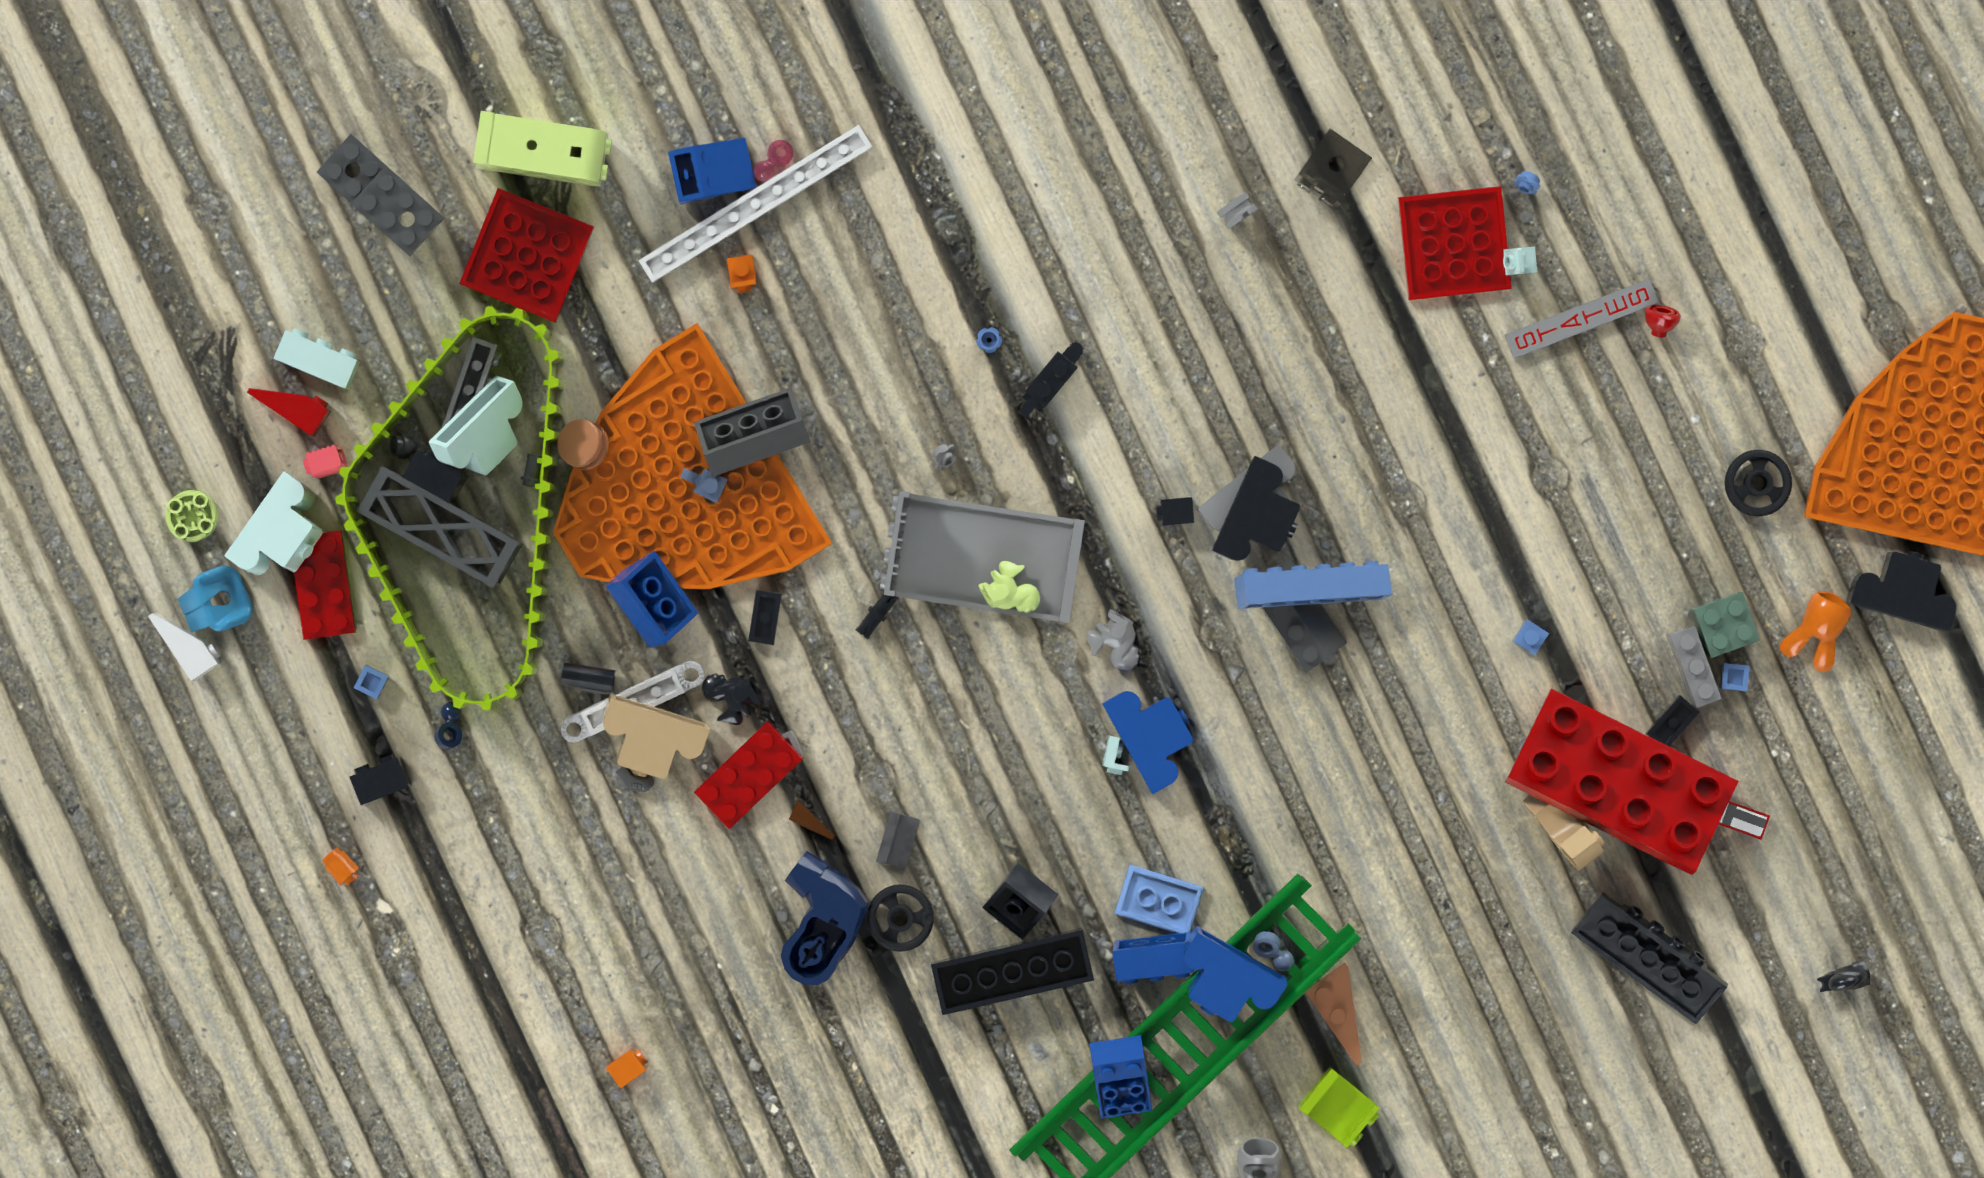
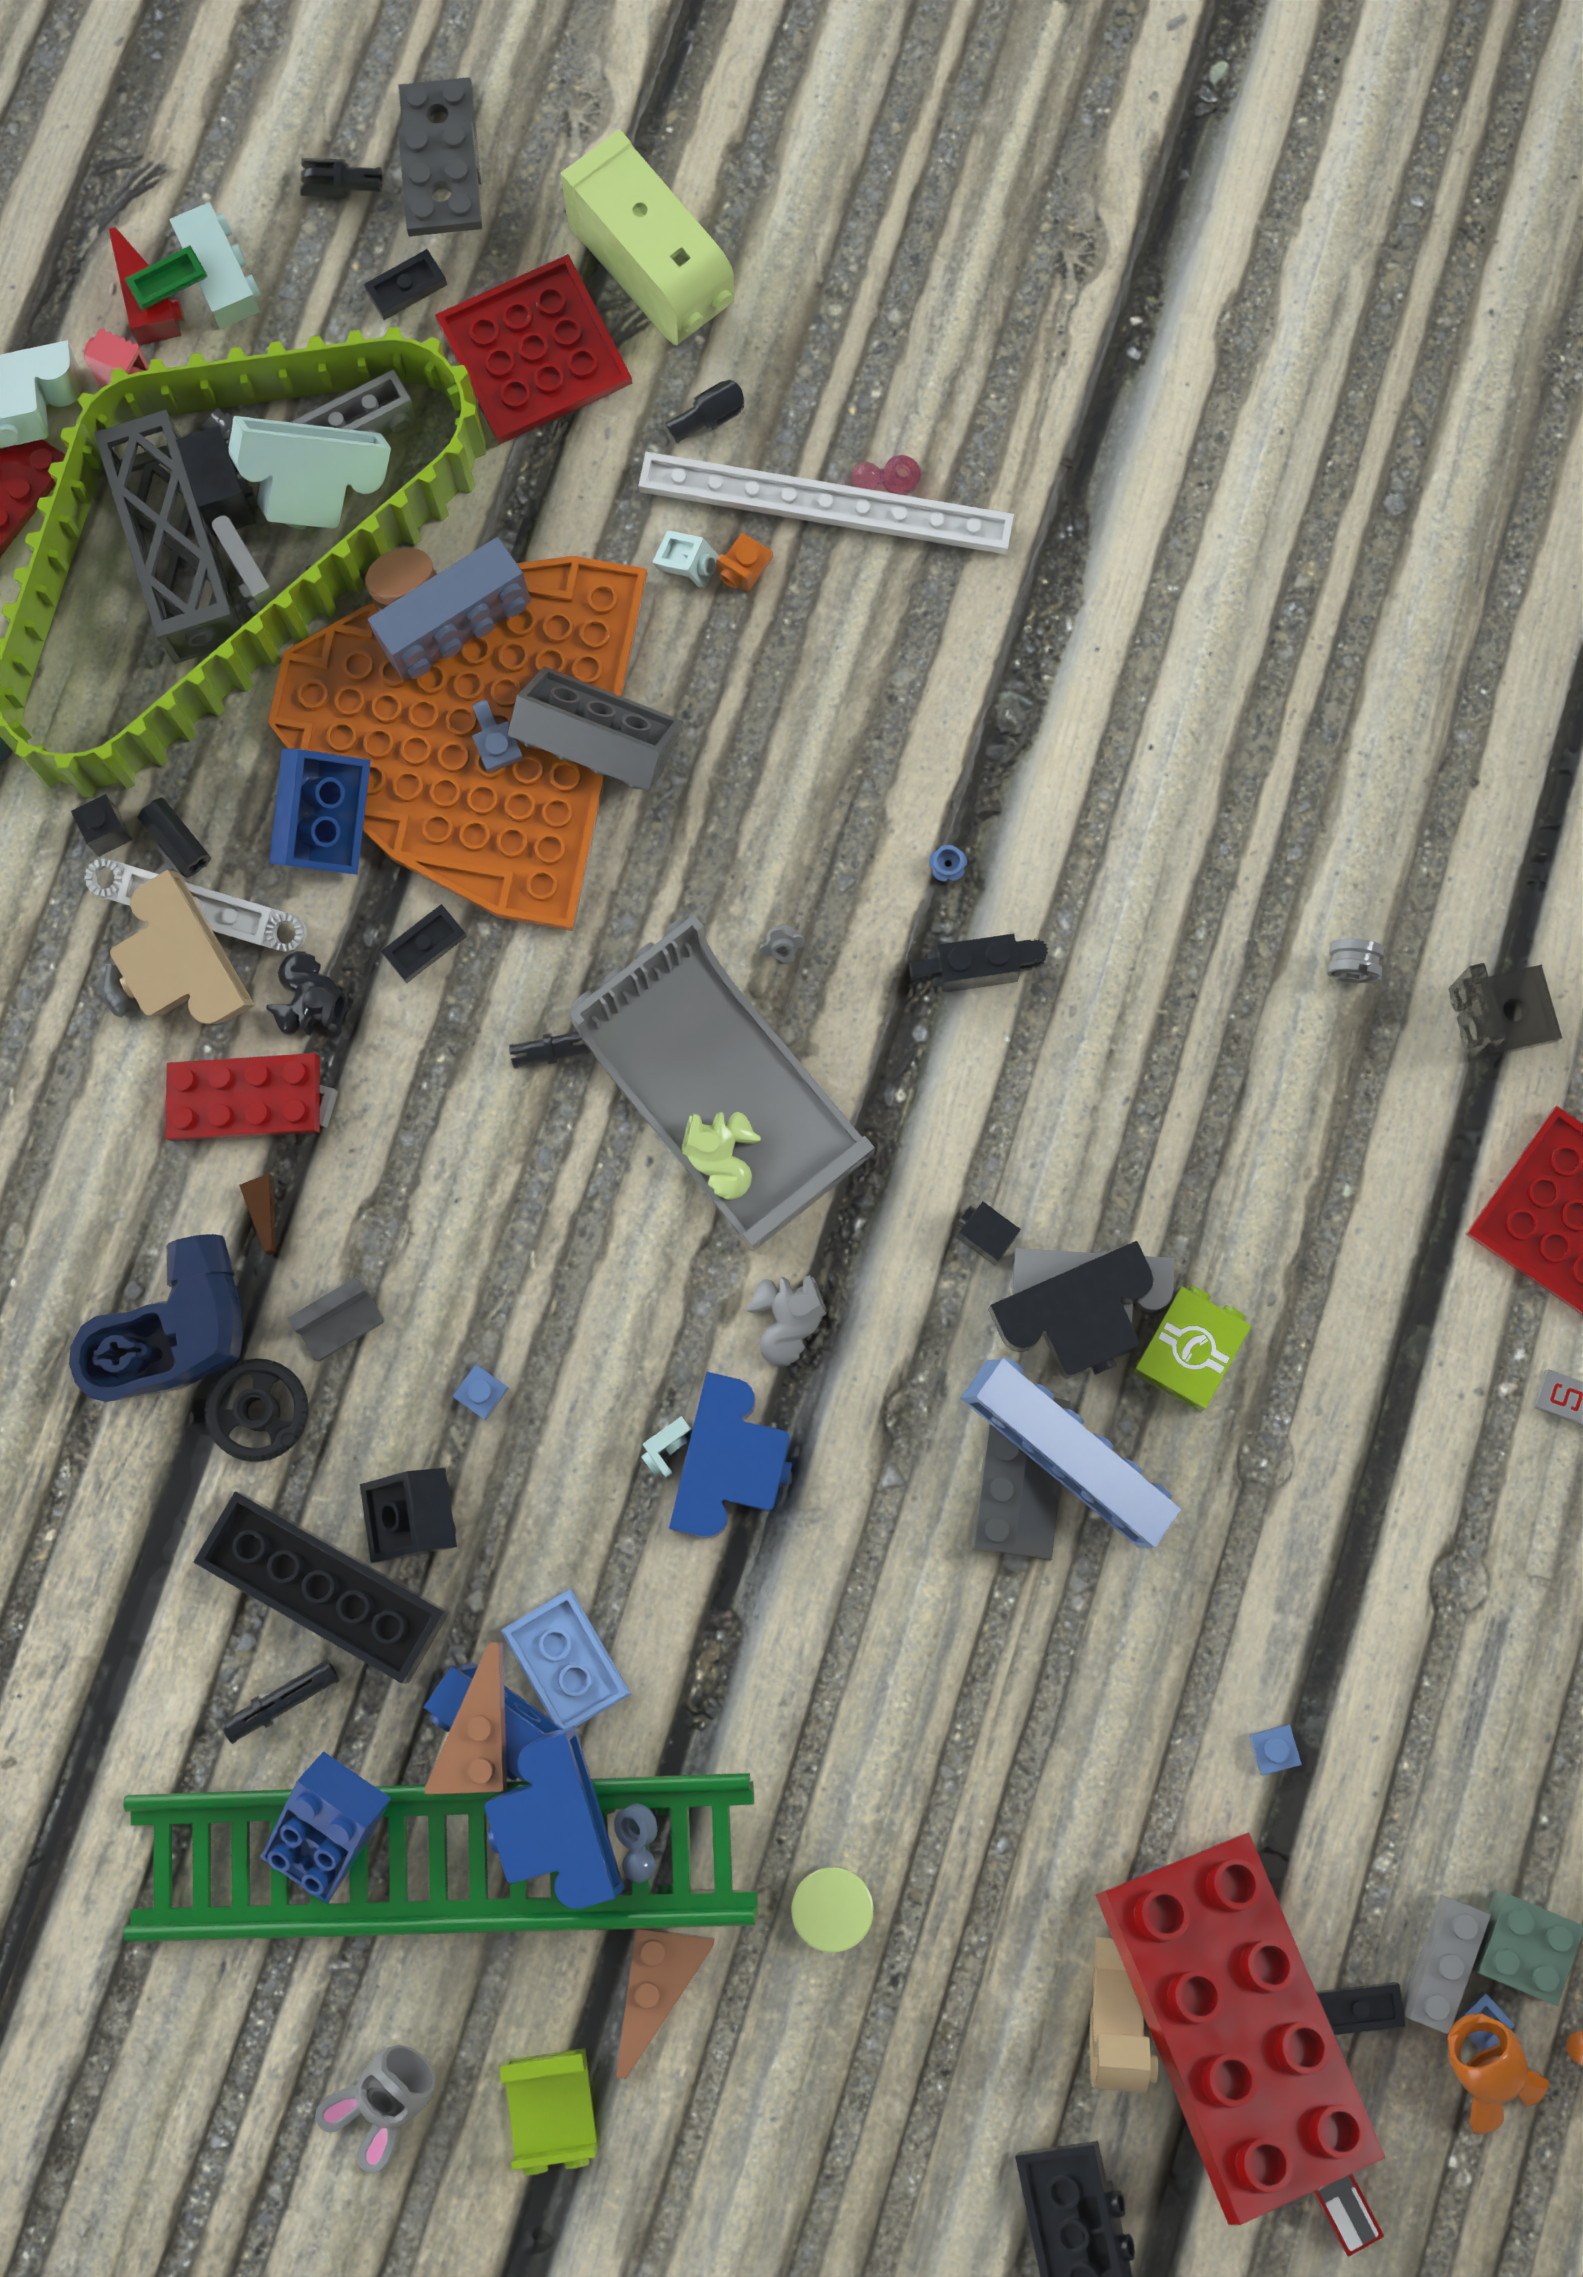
camera: 50 degrees right, 10 degrees down
blue slope [668,138,756,205] -> none
none -> black brick [71,794,133,857]
none -> green tile [124,245,208,311]
none -> light grey container [212,516,275,616]
none -> black pin [220,1659,340,1744]
none -> black arm [300,158,383,198]
none -> black plate [363,249,447,320]
none -> sand blue brick [368,536,531,682]
none -> nougat wing [425,1642,507,1794]
none -> medium blue plate [452,1365,509,1420]
none -> light aqua bracket [652,530,719,588]
none -> black arm [665,380,744,444]
none -> yellowish green tile [791,1867,874,1952]
none -> lime panel [1131,1285,1252,1412]
none -> orange piece [1447,2014,1549,2135]

